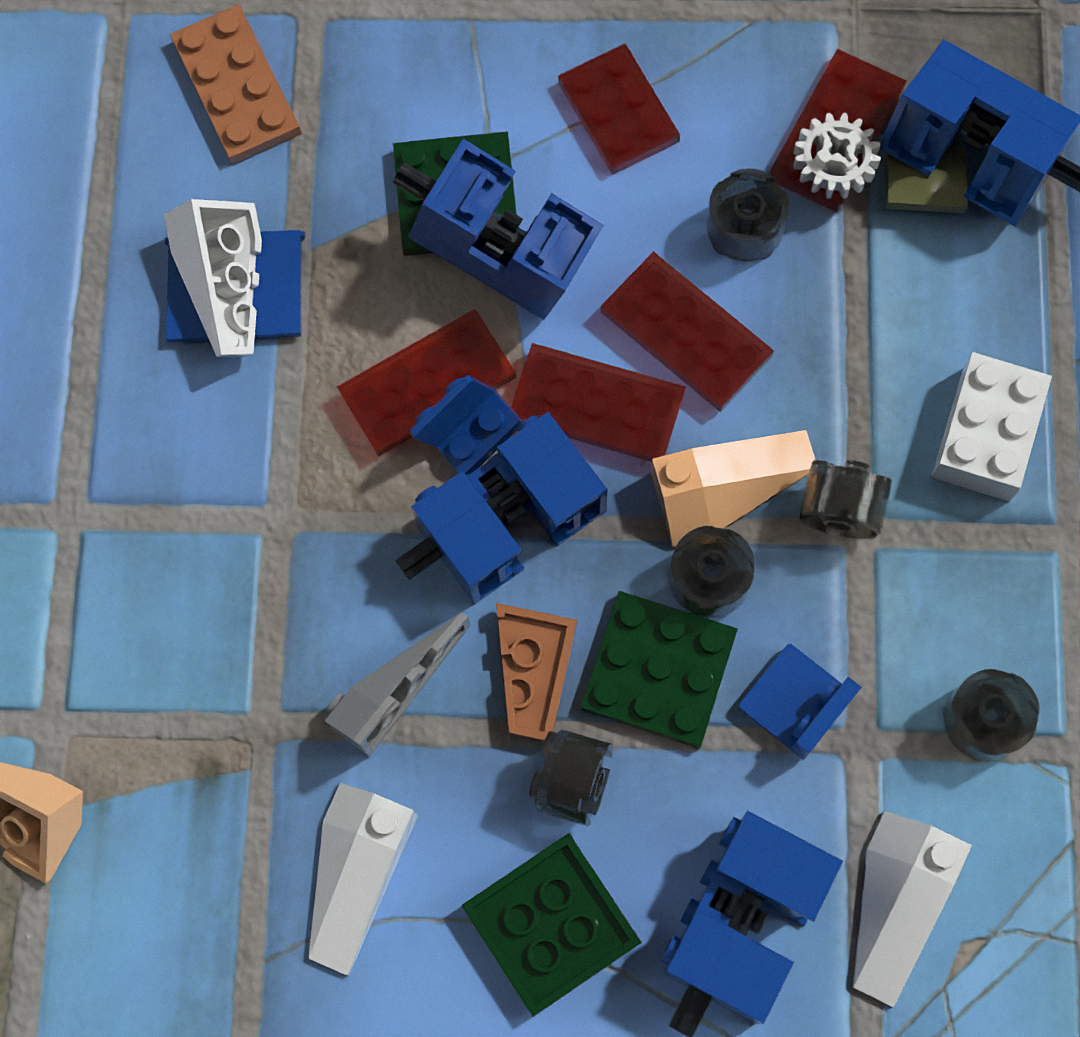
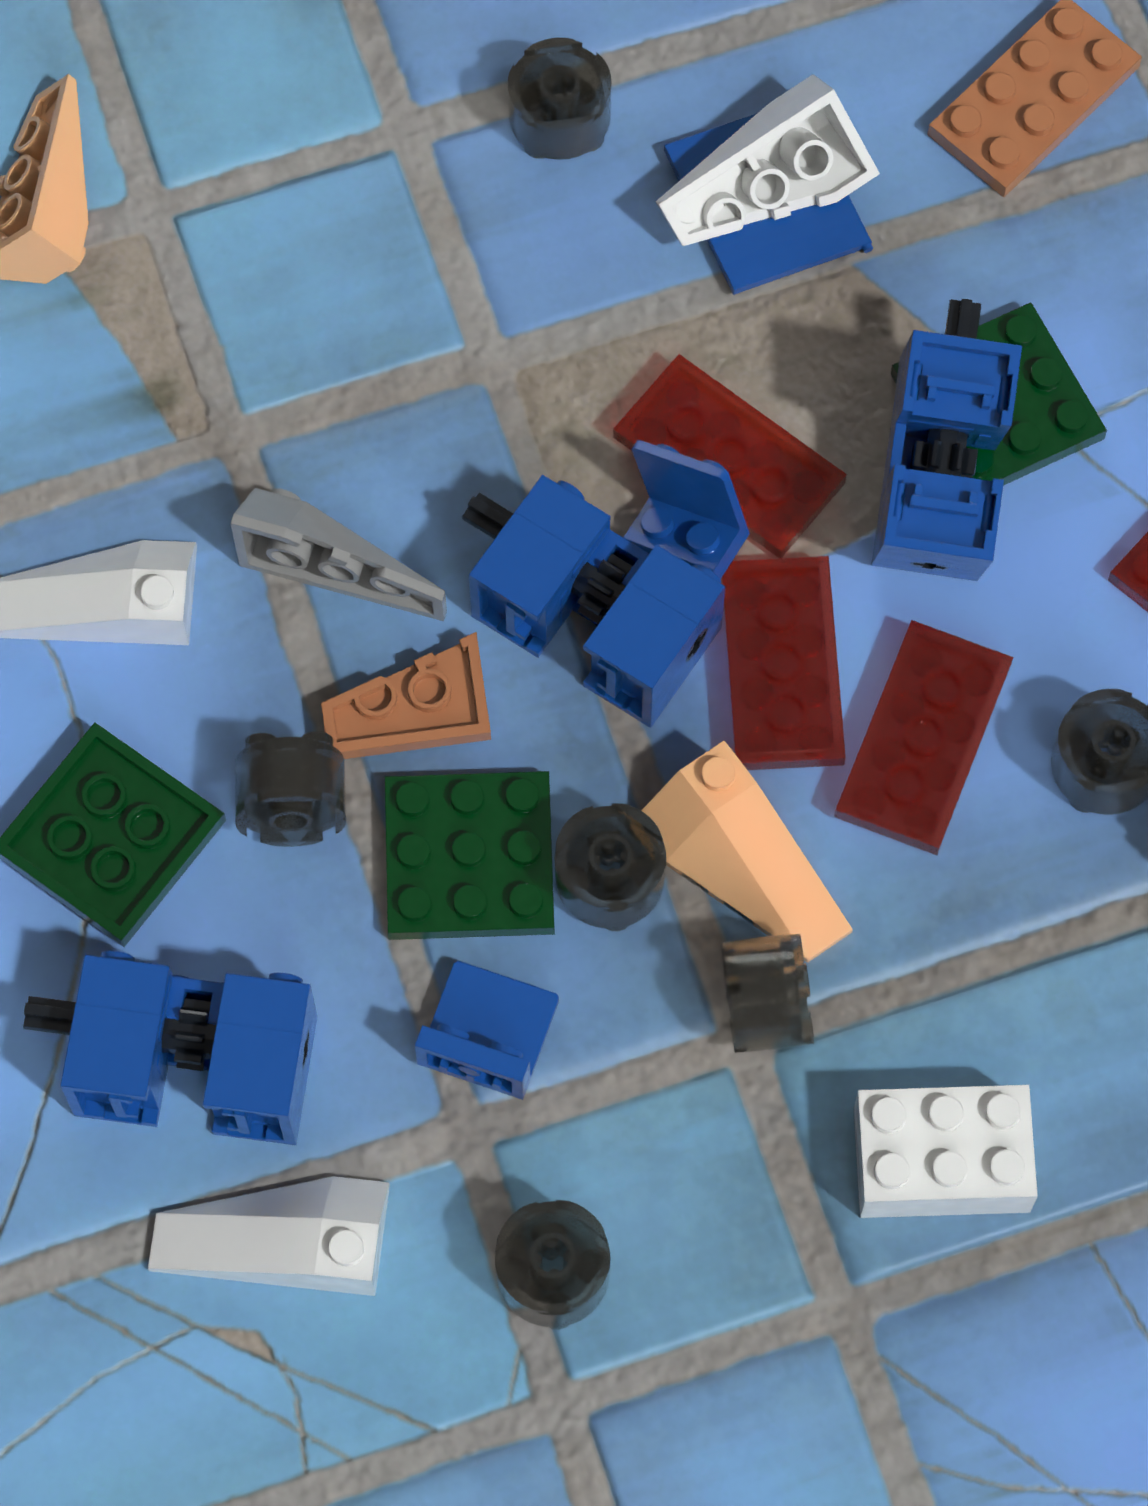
camera: 65 degrees right, 5 degrees down
none -> clear smoke brick [508,38,612,160]

